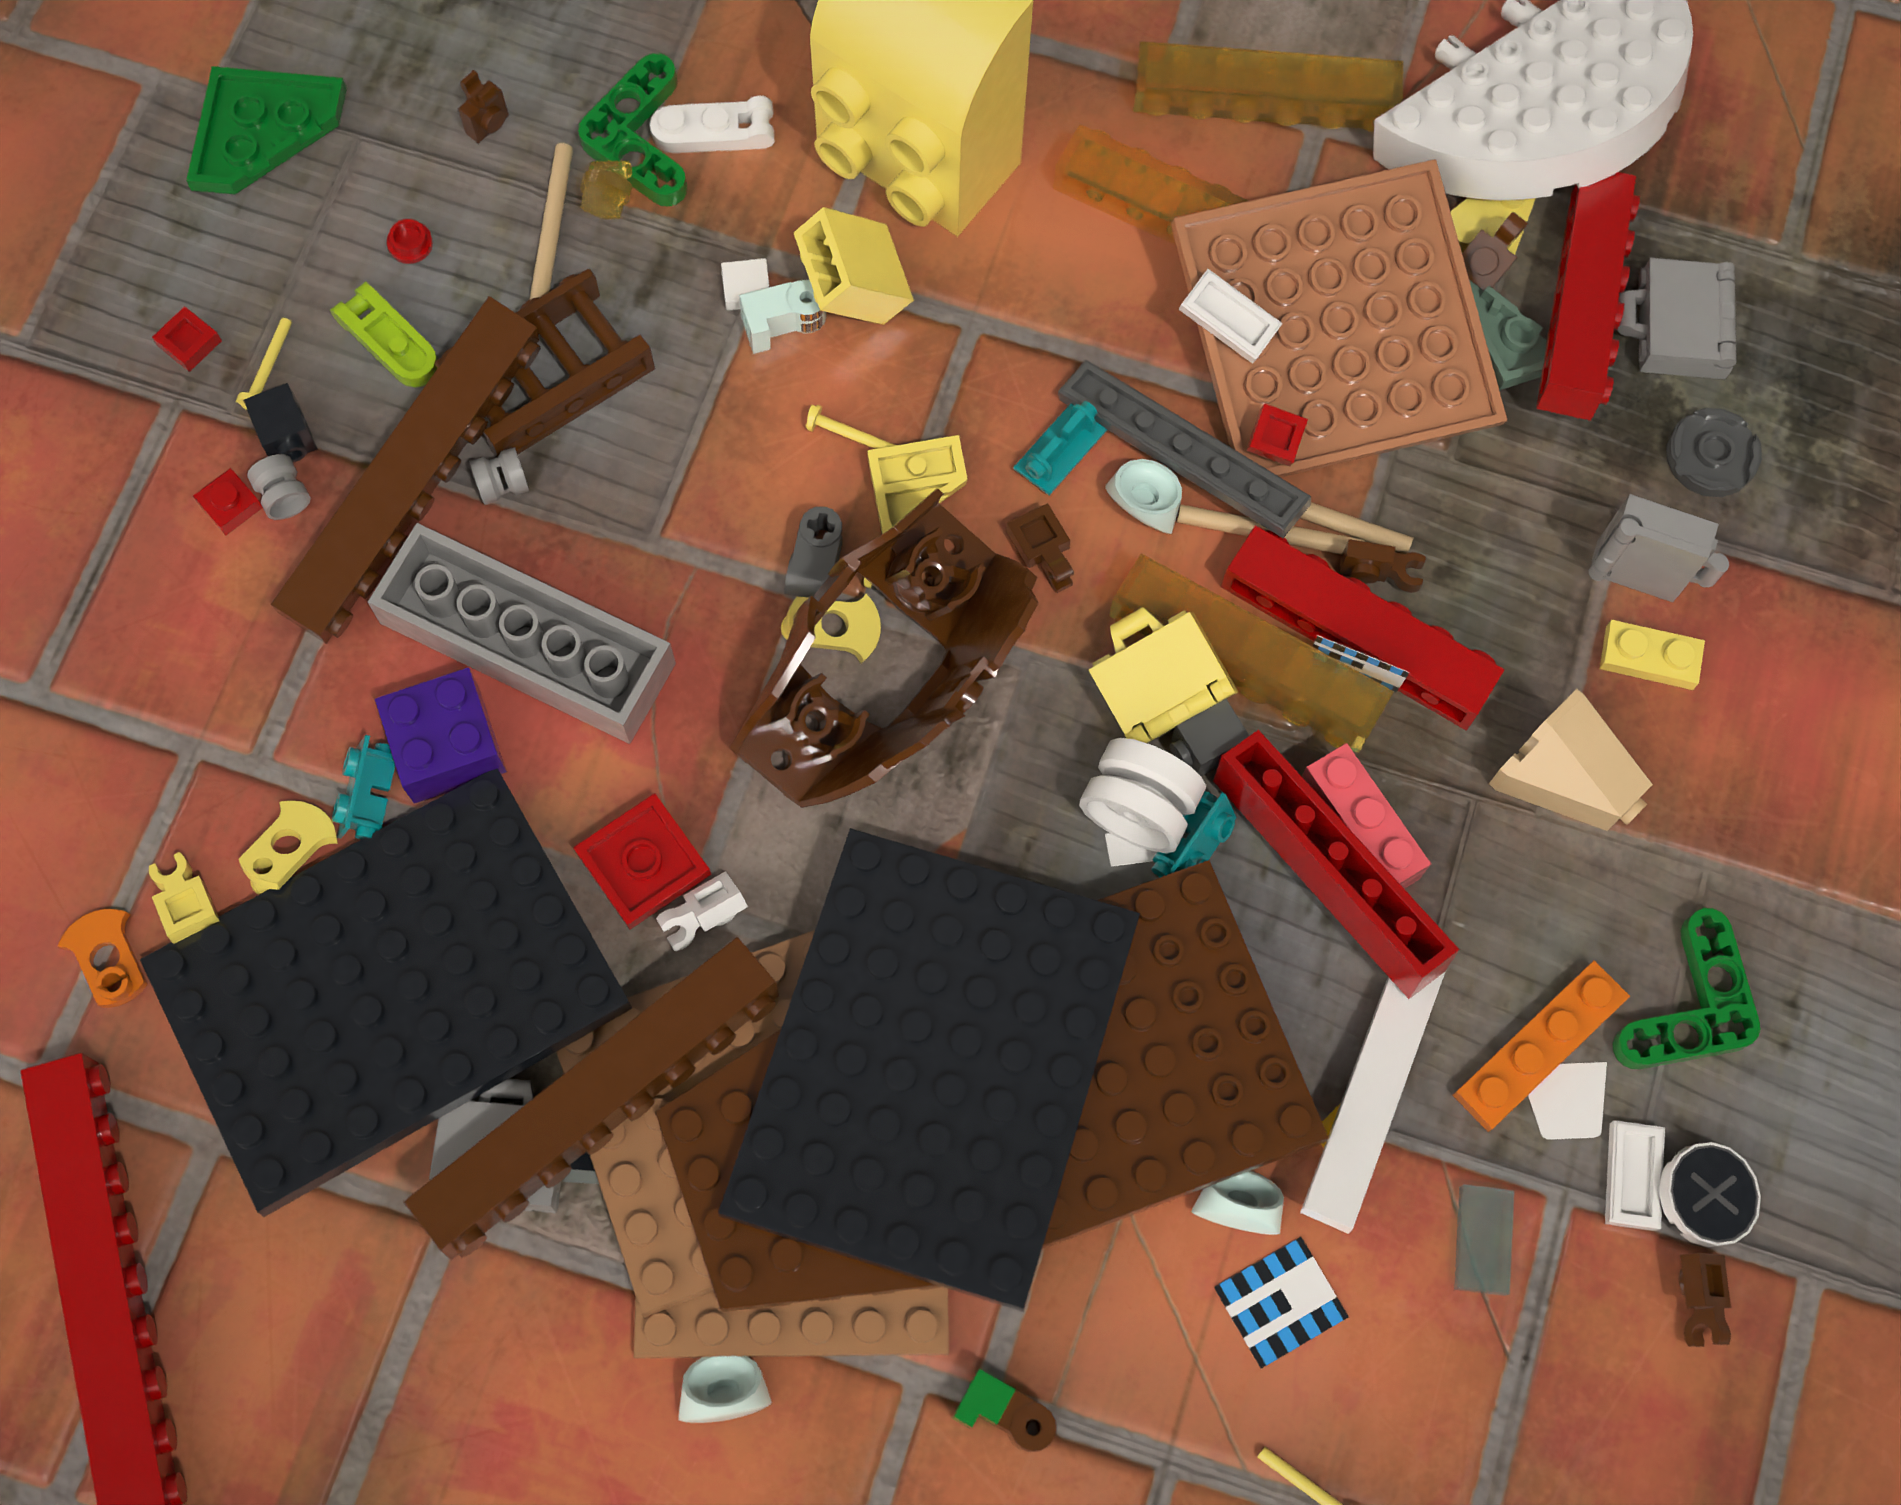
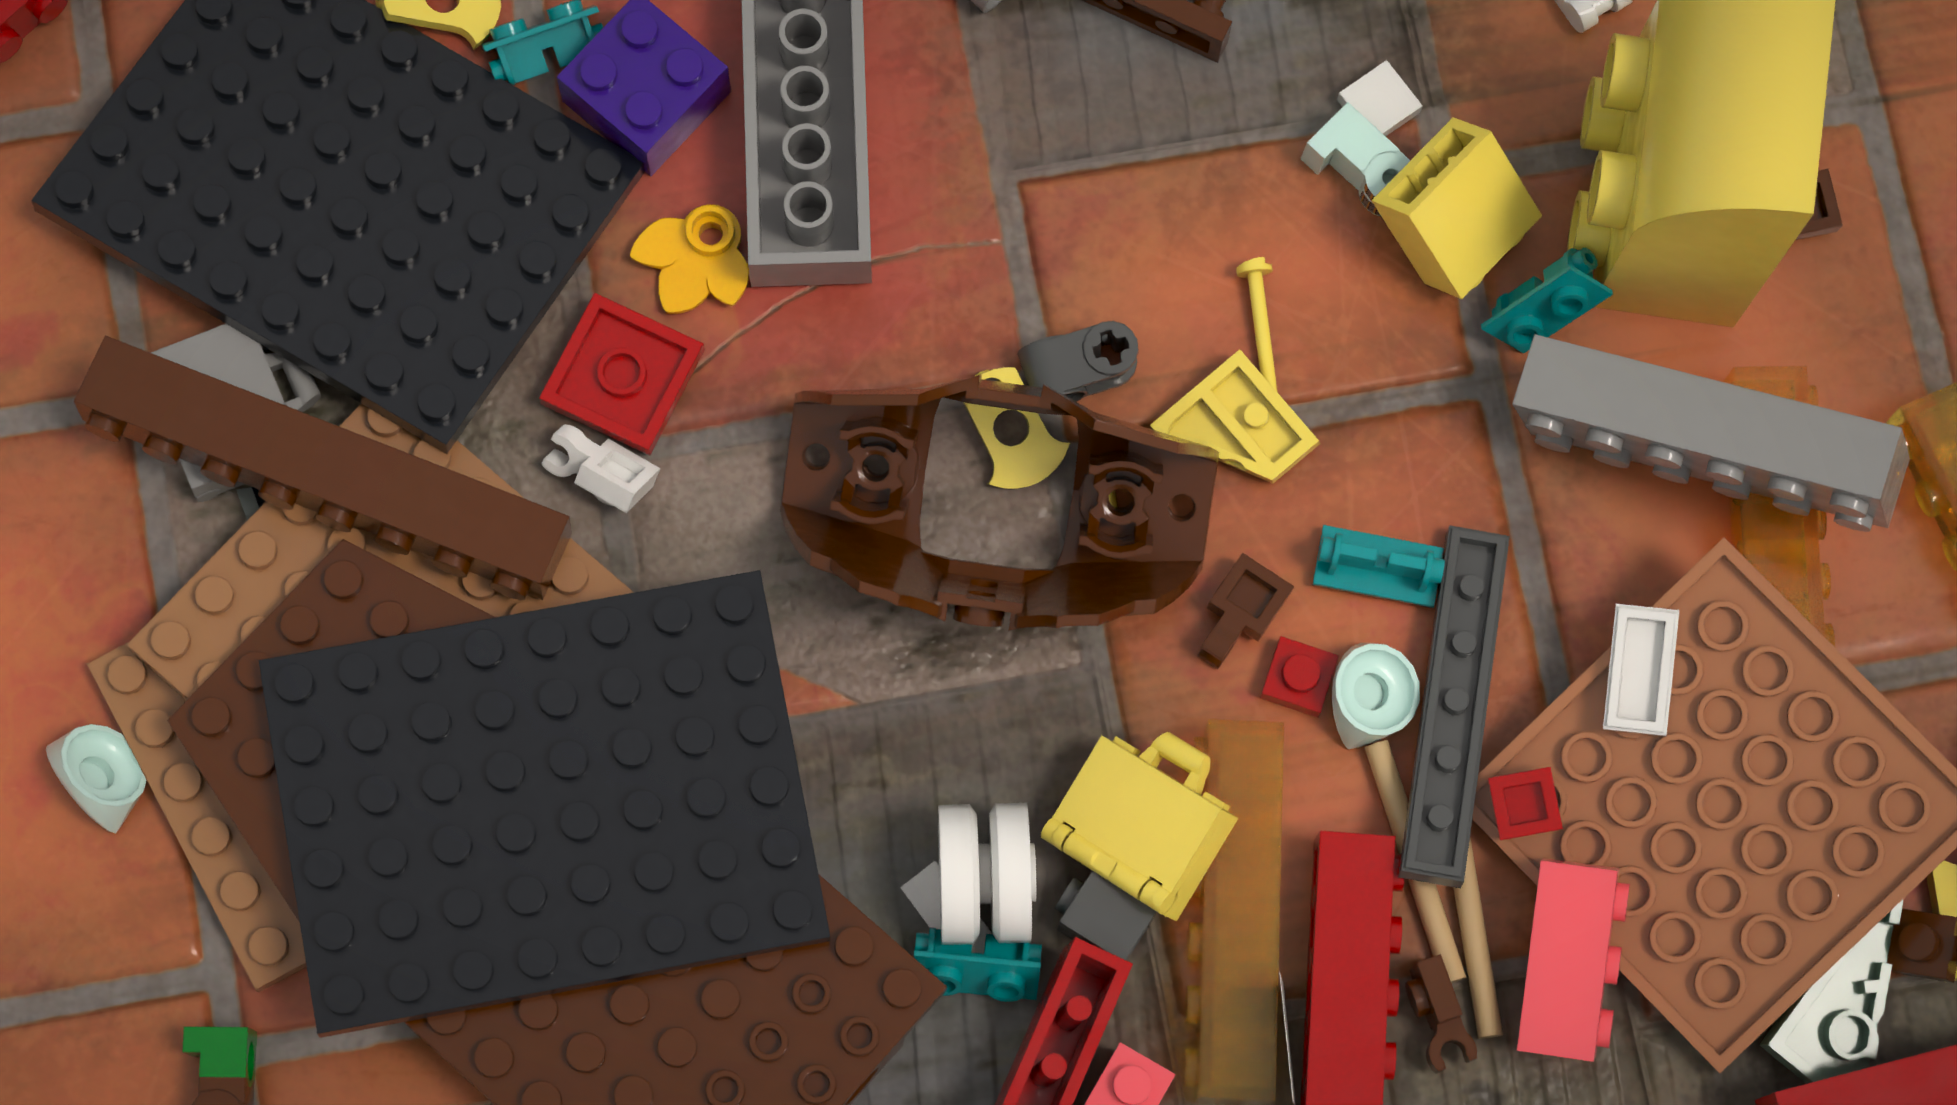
camera: 60 degrees right, 5 degrees up
none -> yellow plate [630,204,749,314]
none -> red plate [1260,636,1339,718]
none -> teal hinge [1481,248,1613,354]
none -> light grey brick [1512,334,1910,532]
none -> coral brick [1517,858,1630,1062]

